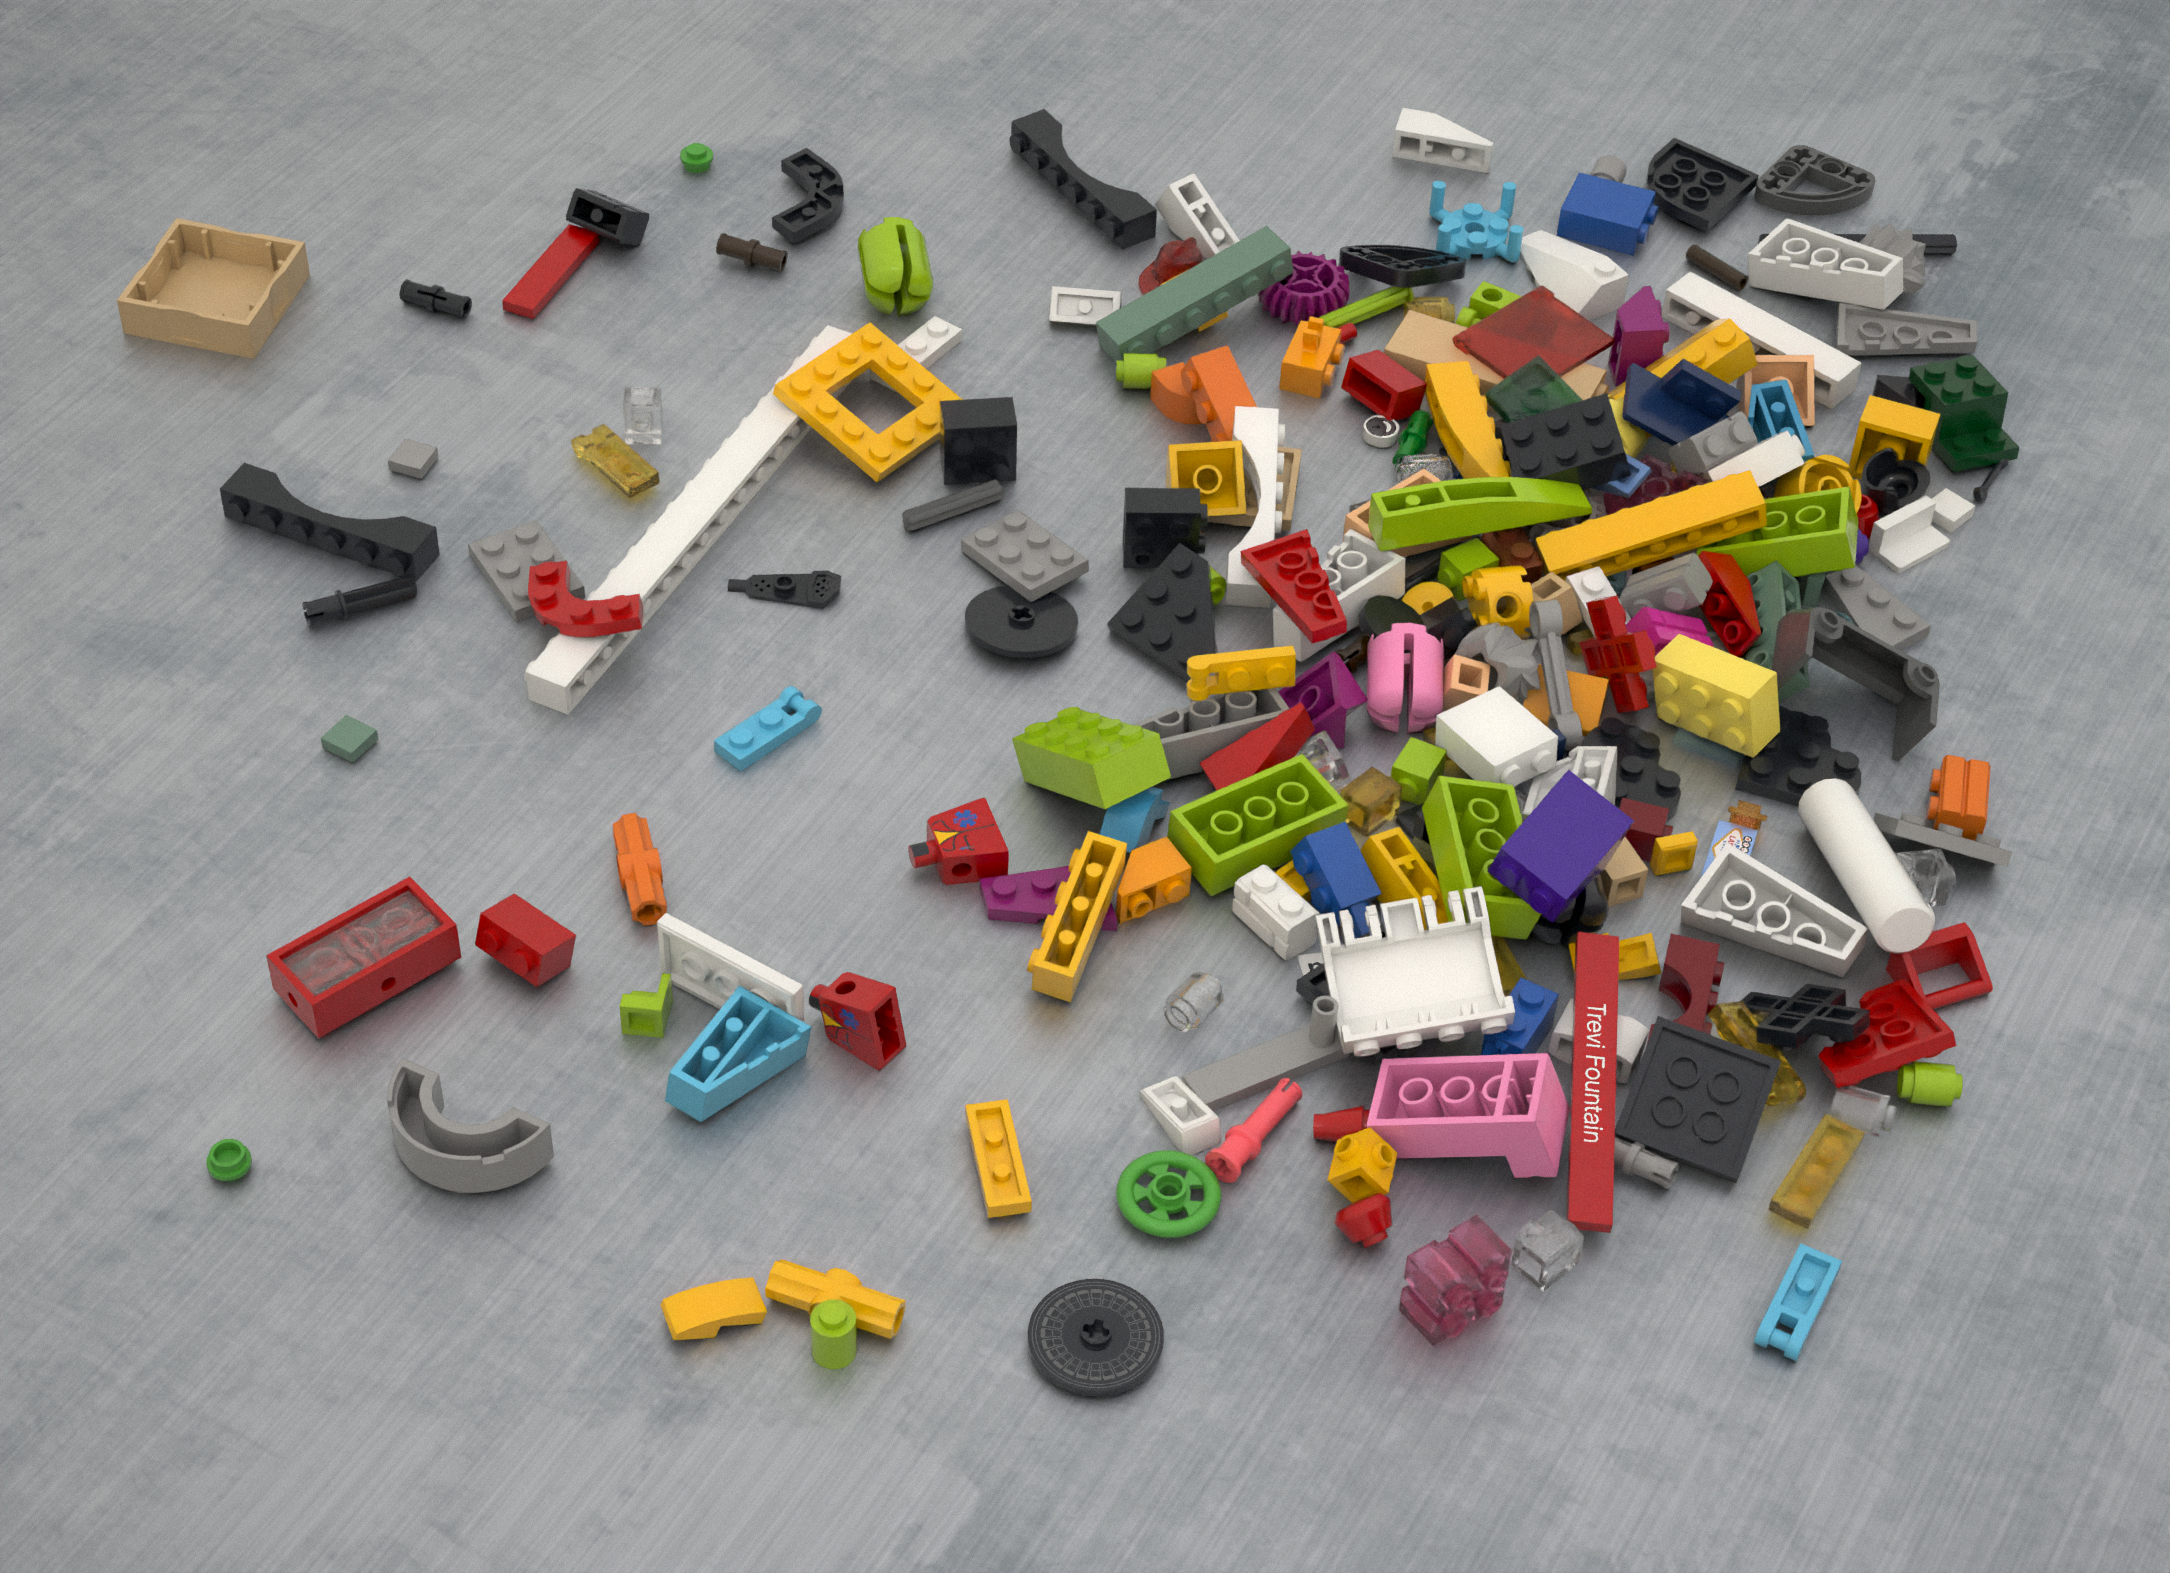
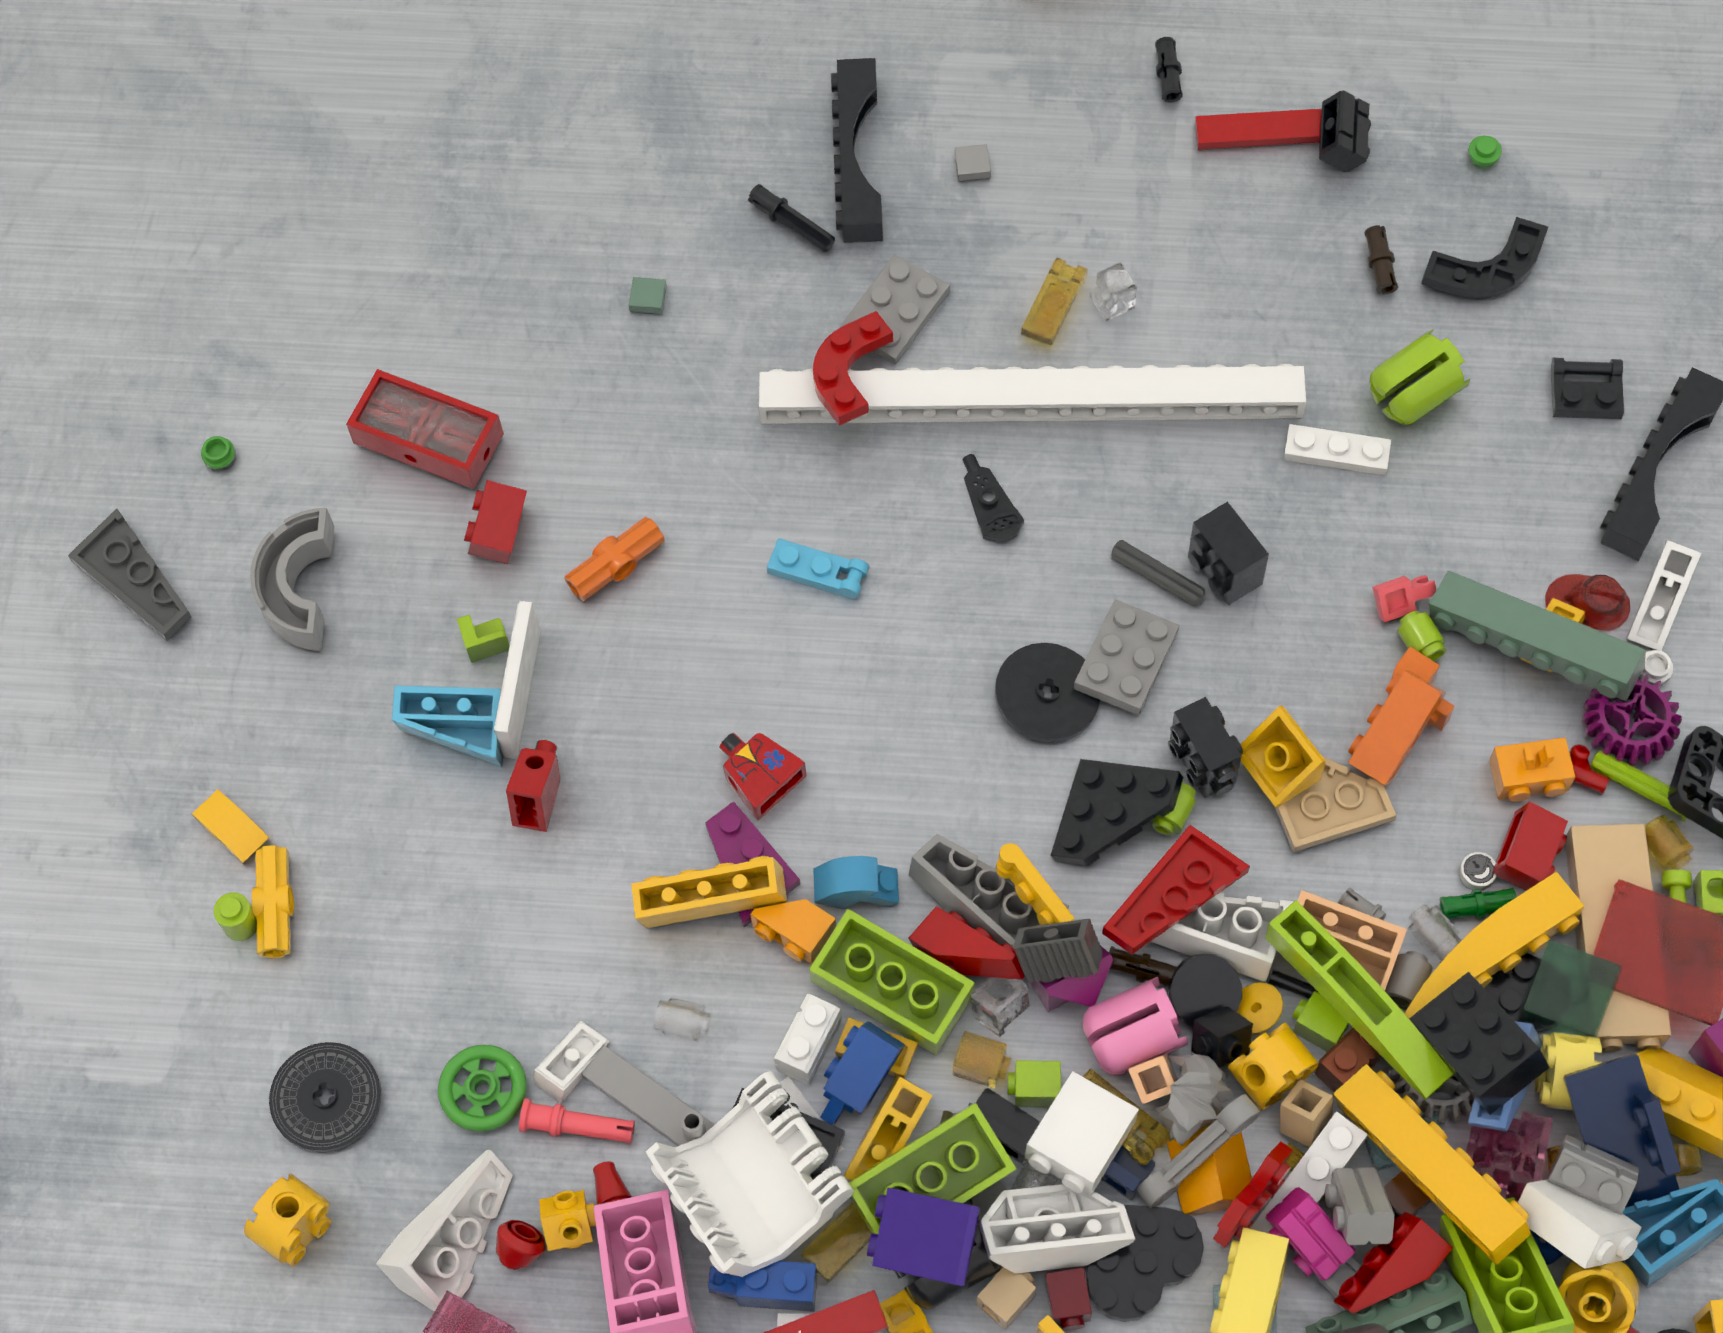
camera: 70 degrees right, 20 degrees up
yellow plate [773,322,963,483] -> none
yellow plate [965,1099,1032,1218] -> none
lime brick [1012,707,1171,809] -> none
white panel [1049,286,1122,326] -> none
white arch [1225,406,1285,608] -> none
none -> dark grey wing [68,508,191,641]
none -> yellow brick [244,1174,332,1267]
none -> white wedge [376,1150,513,1317]
none -> dark grey brick [1013,919,1102,983]
none -> coral plate [1372,575,1436,622]
none -> black plate [1551,357,1624,419]

